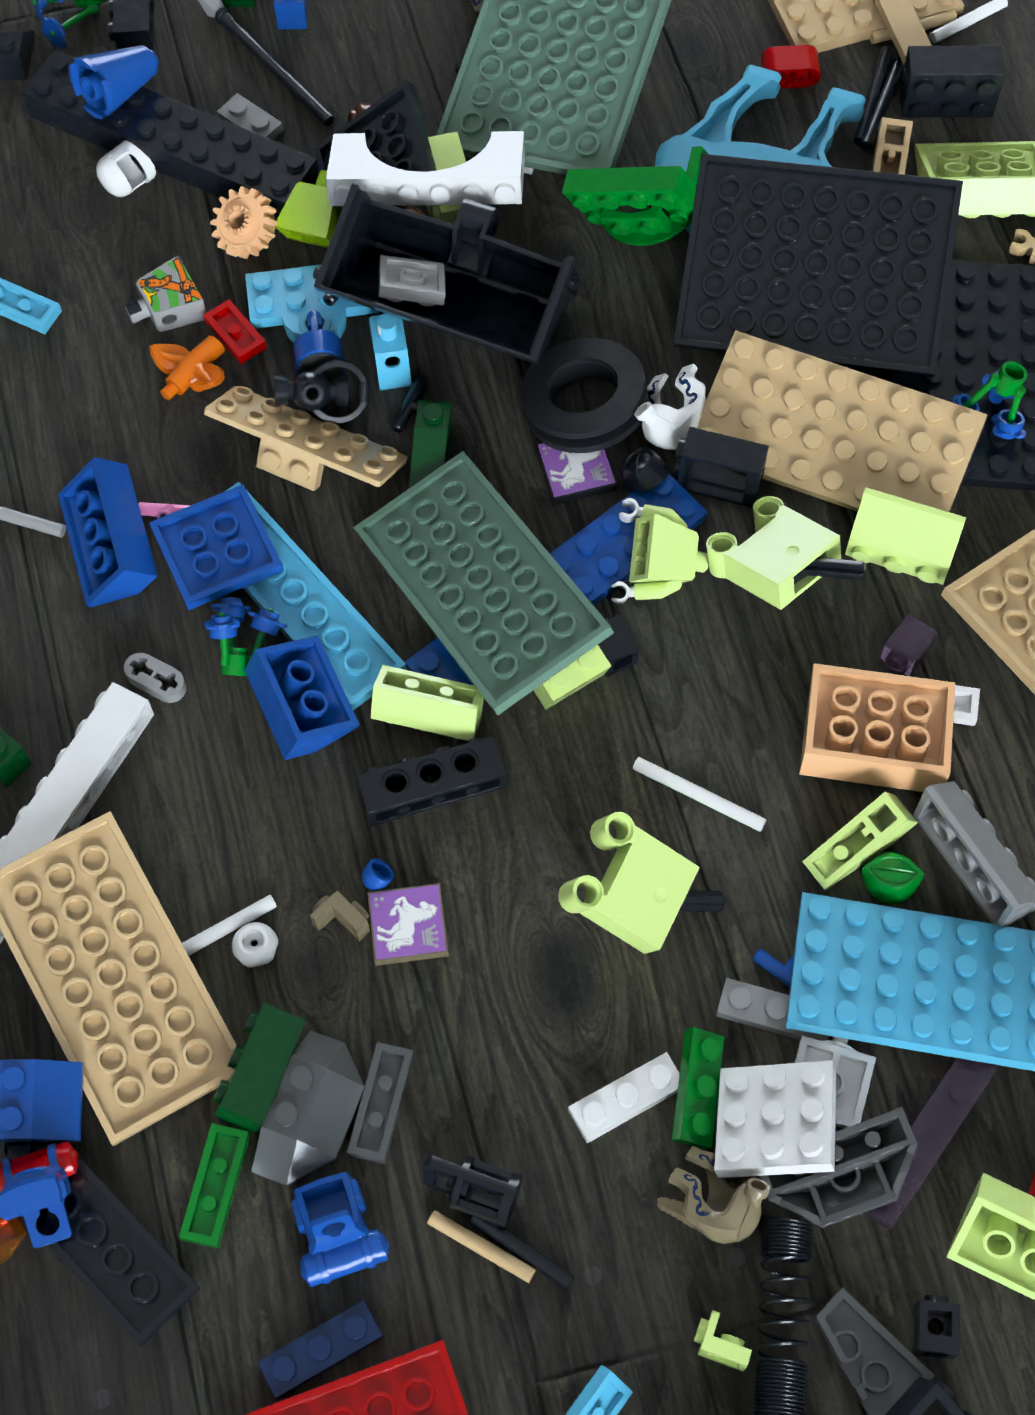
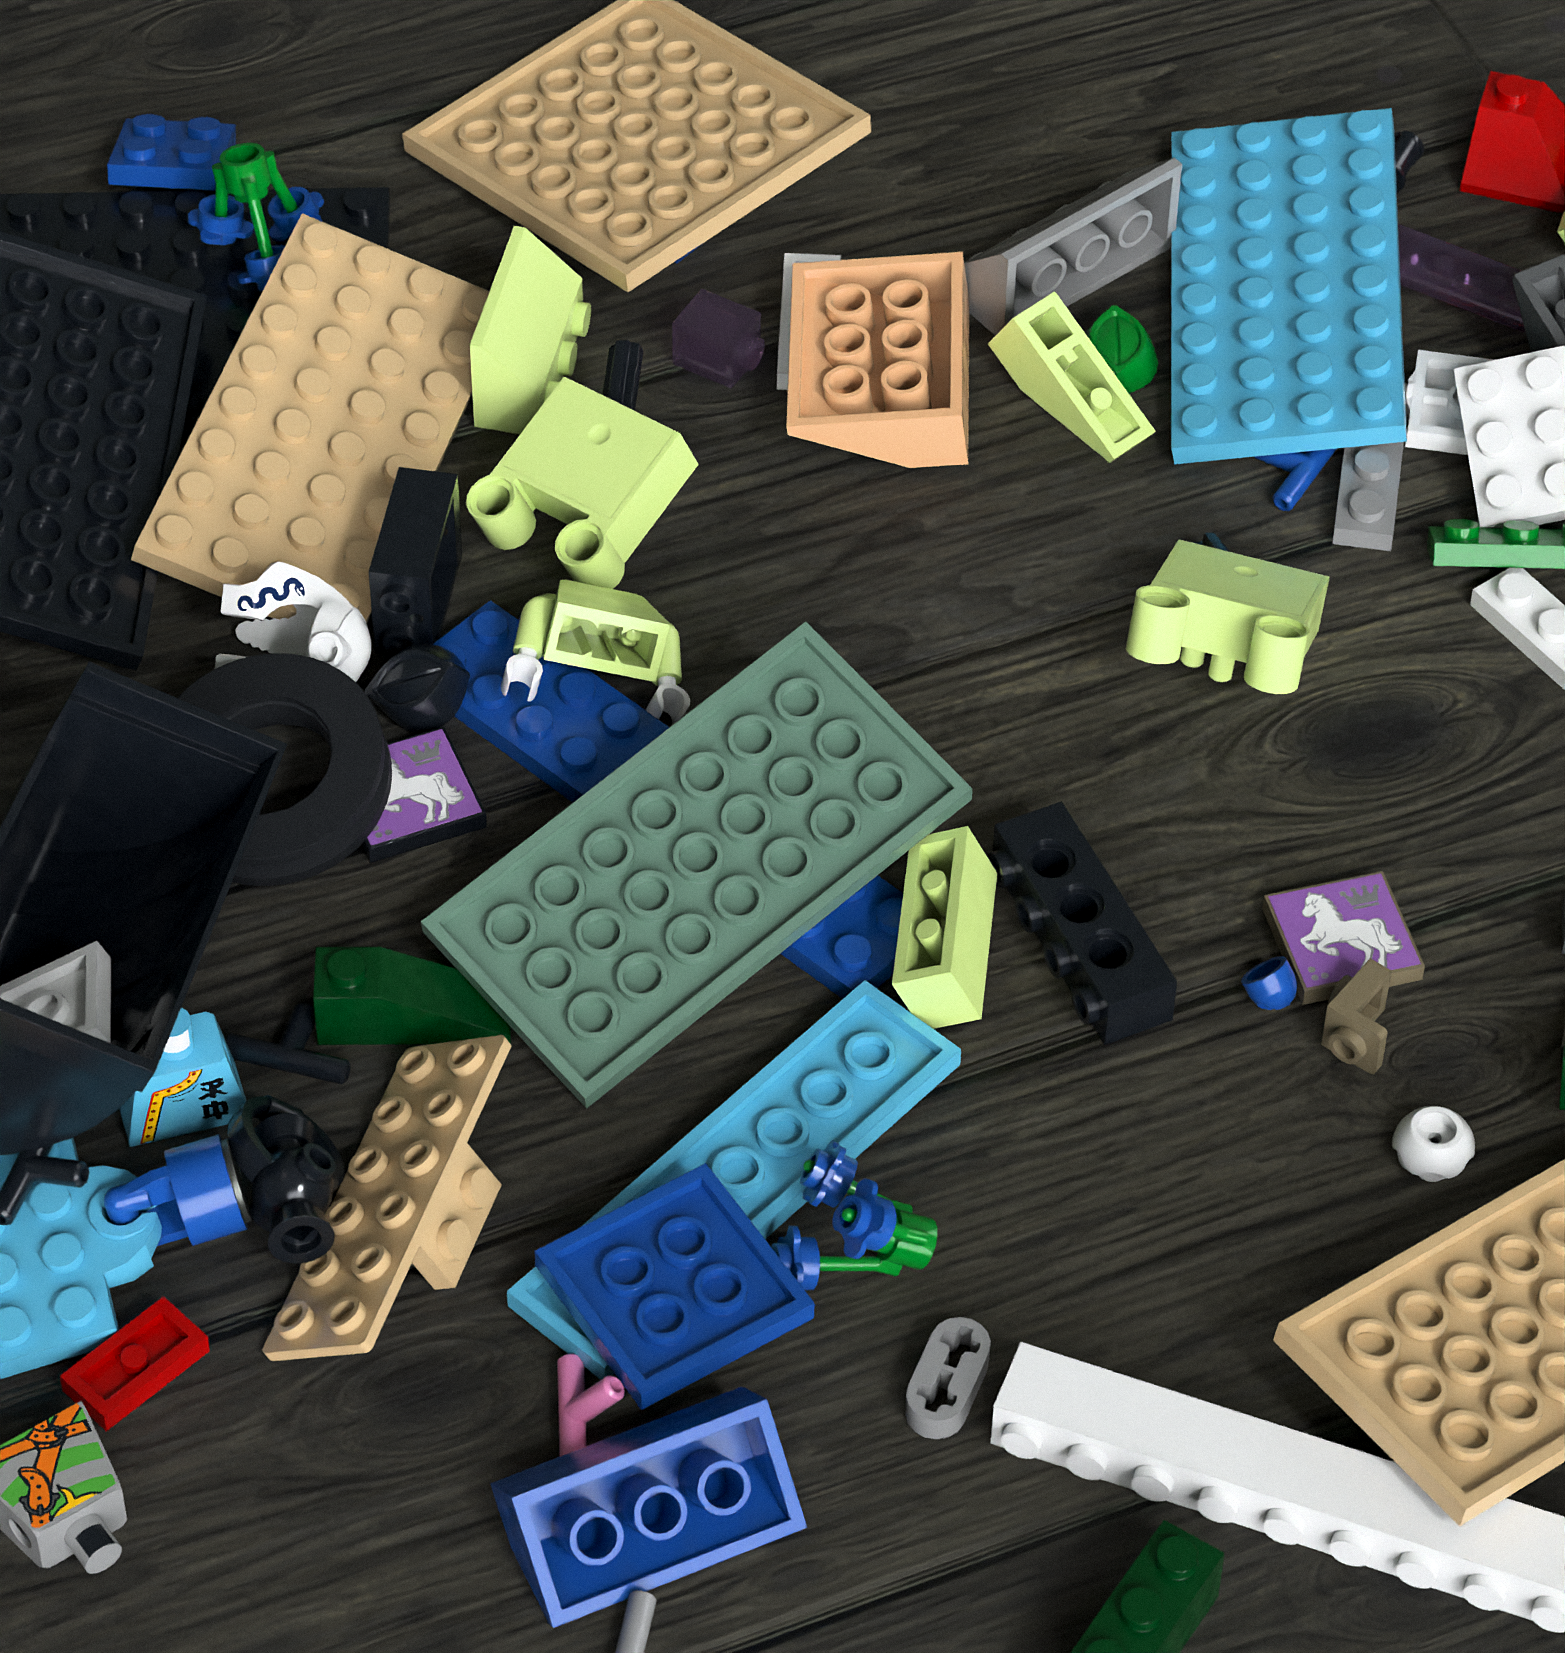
camera: 100 degrees left, 15 degrees down
orange plant [149,335,225,401] -> none
white piece [182,894,277,956] -> none
blue slope [244,635,359,760] -> none
white bar [633,757,767,832] -> none

